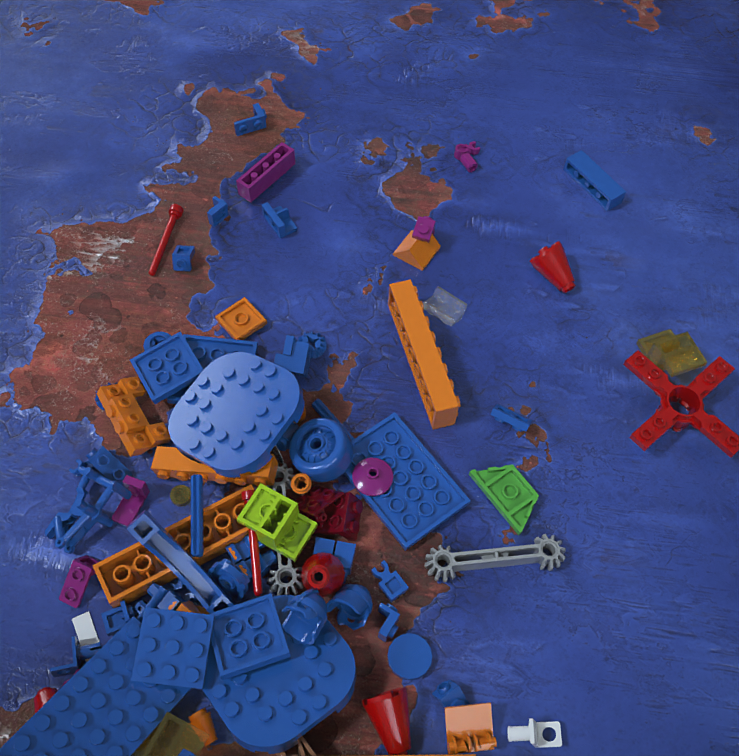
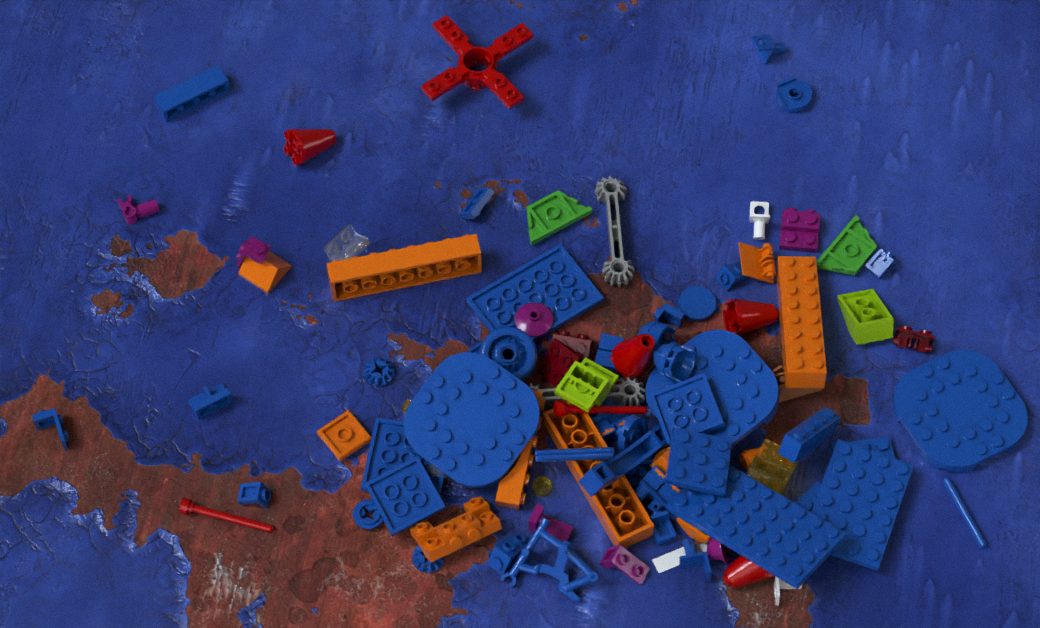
camera: 85 degrees left, 0 degrees up
blue bracket [207,196,229,227] -> none
magenta brick [236,142,295,202] -> none
blue plate [274,335,313,377] -> none
orange cone [291,473,311,494] -> none
blue plate [371,560,409,603] -> none
clear yellow bracket [636,329,707,377] -> none

